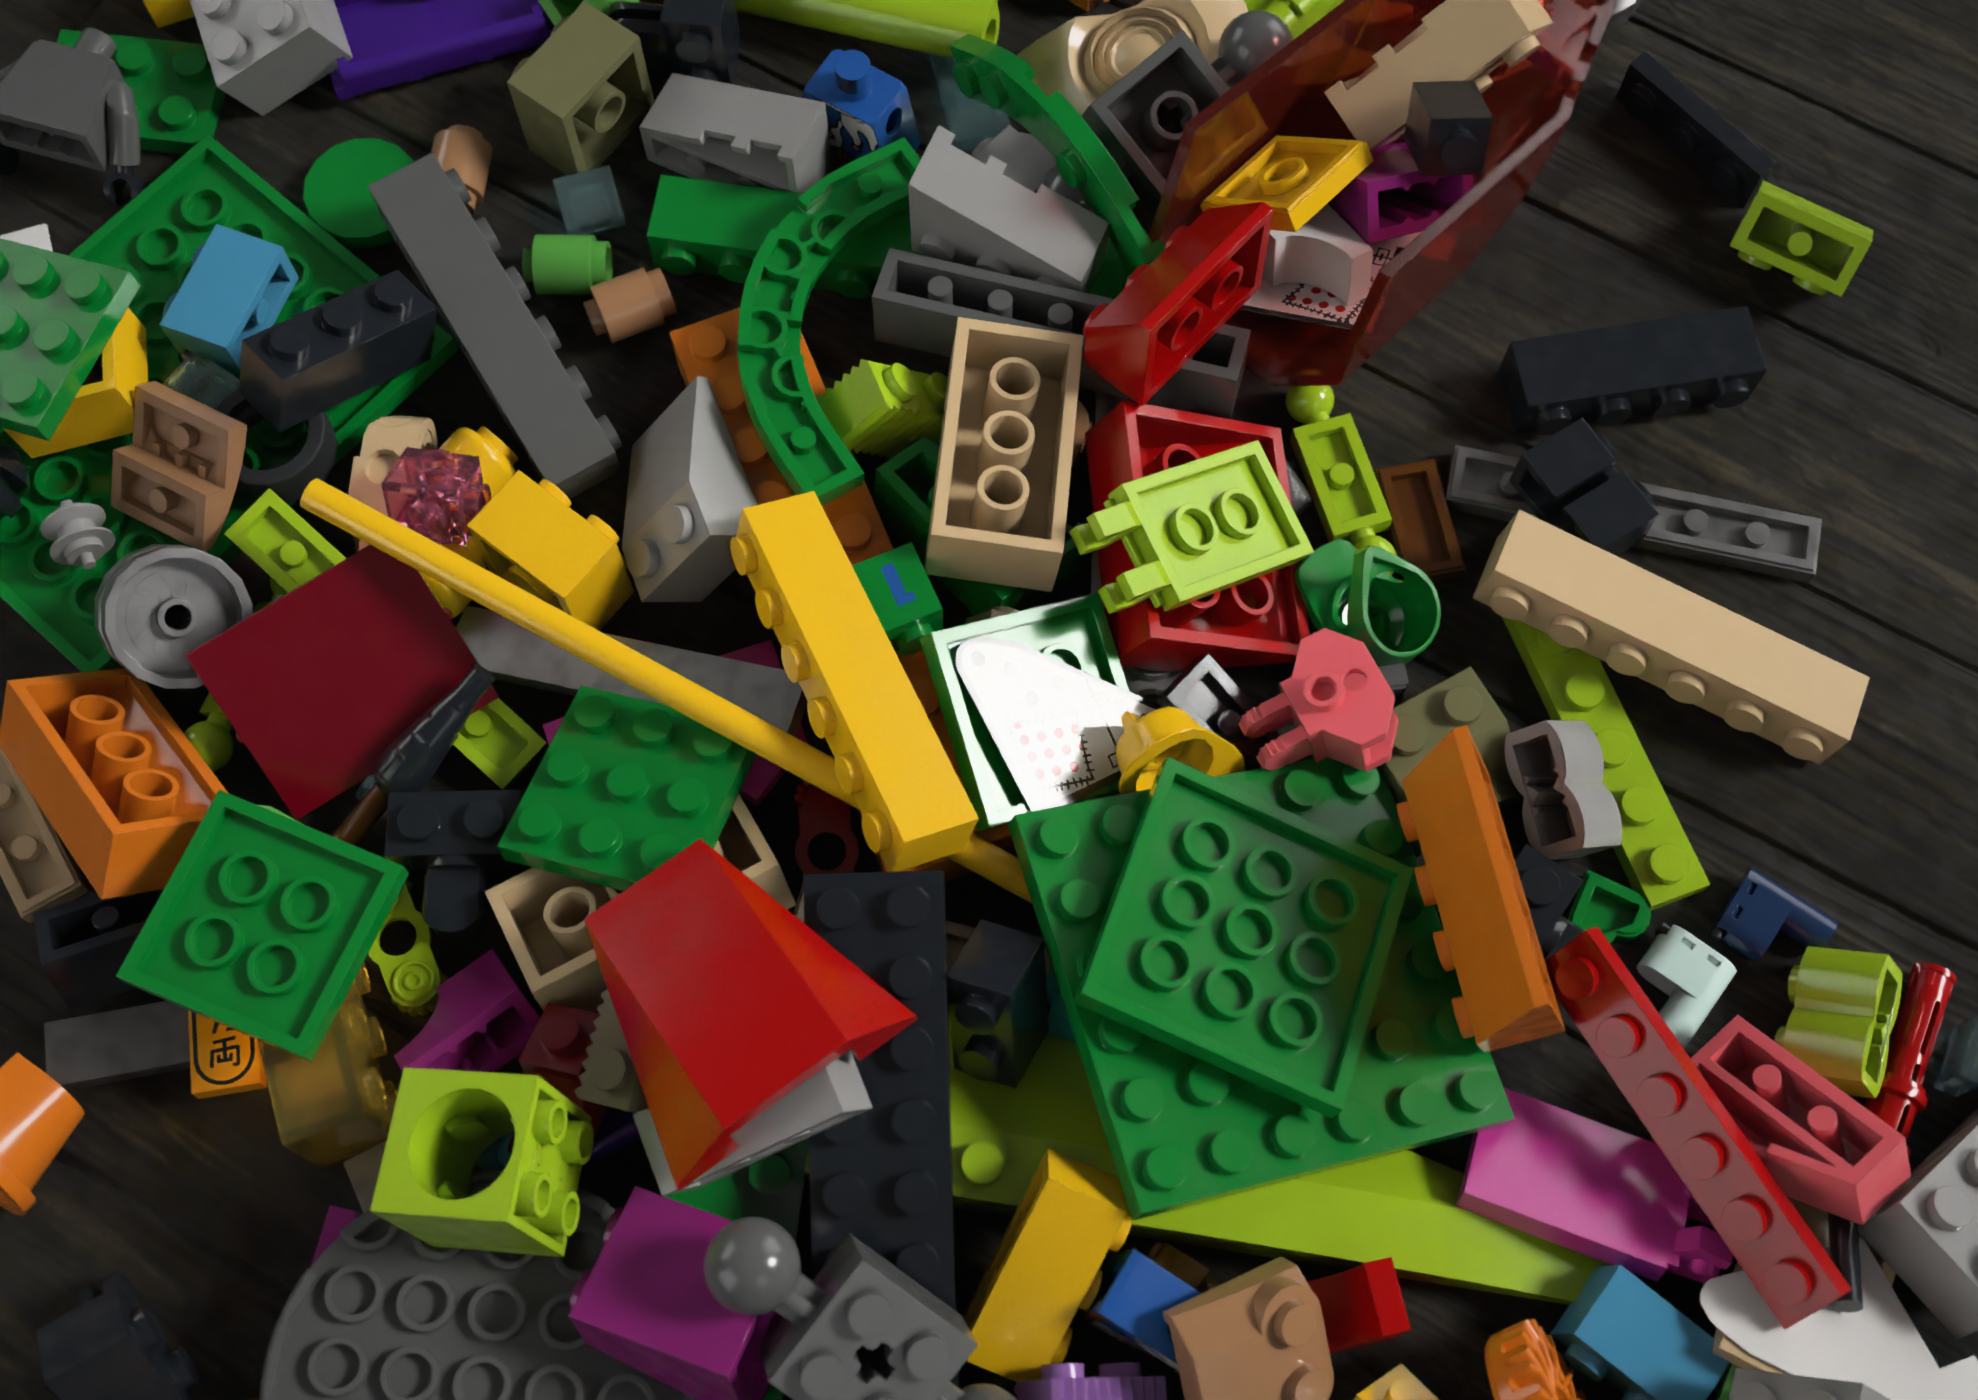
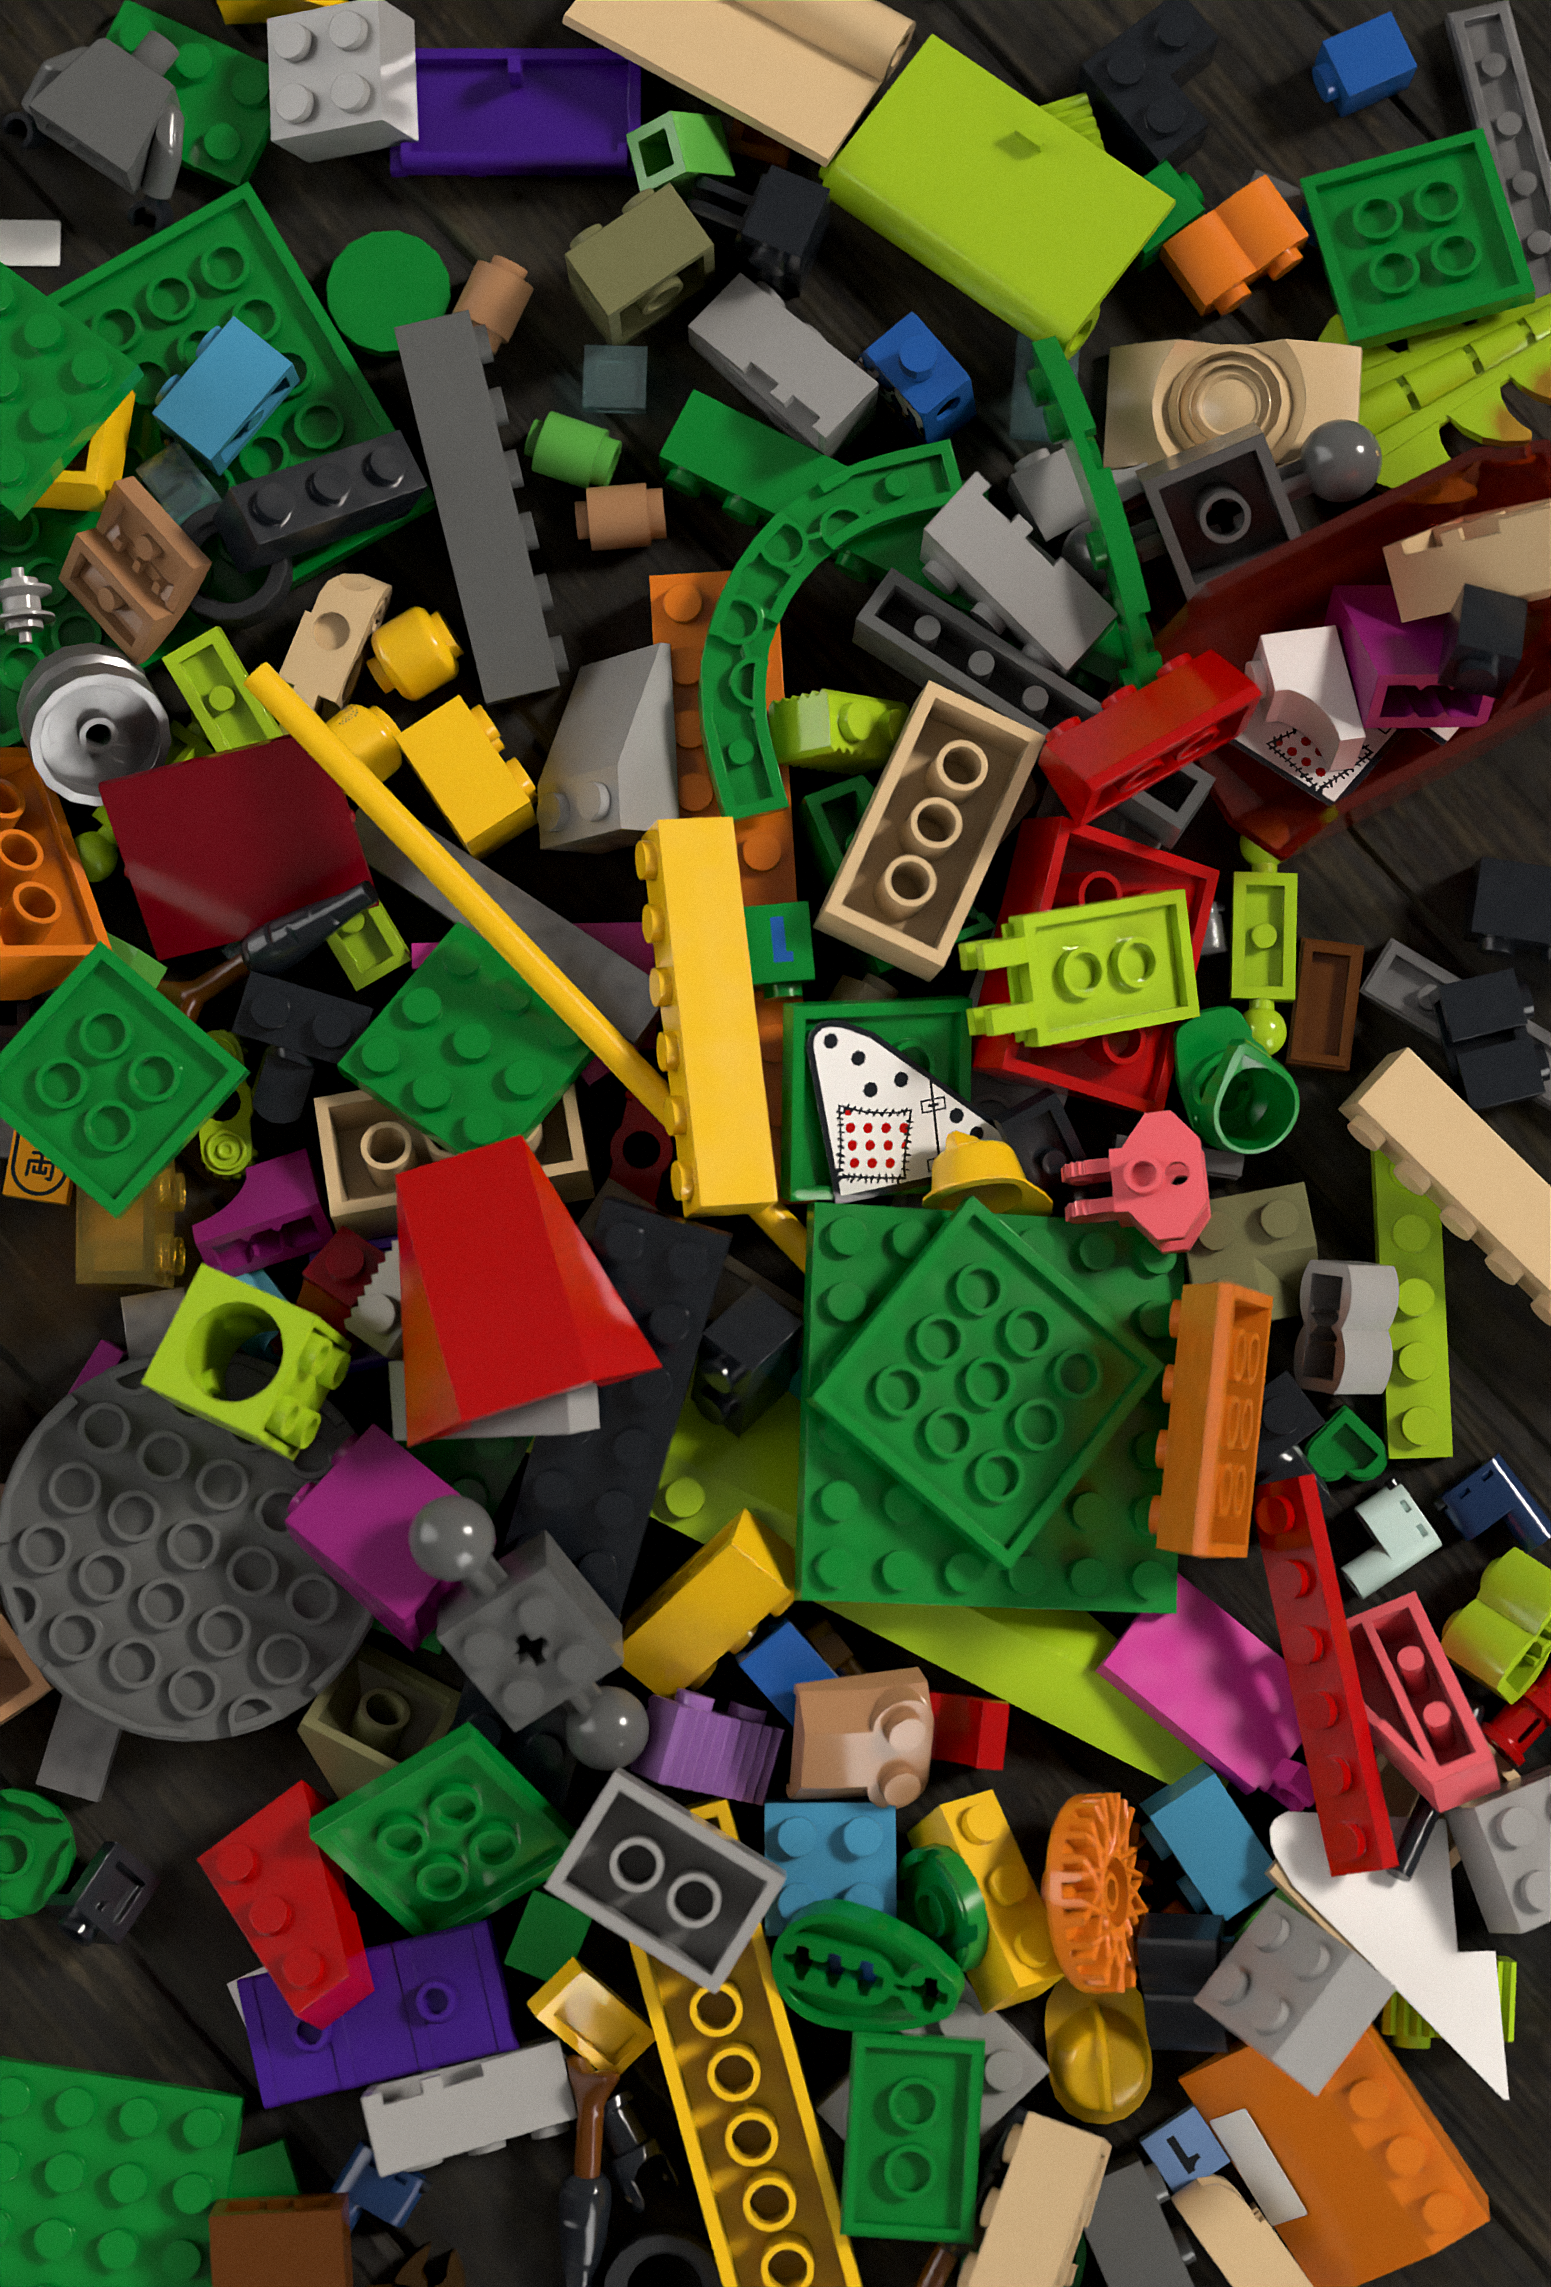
camera: 20 degrees right, 15 degrees up
clear pink brick [381,447,491,546] -> none
yellow tile [1200,135,1374,232] -> none

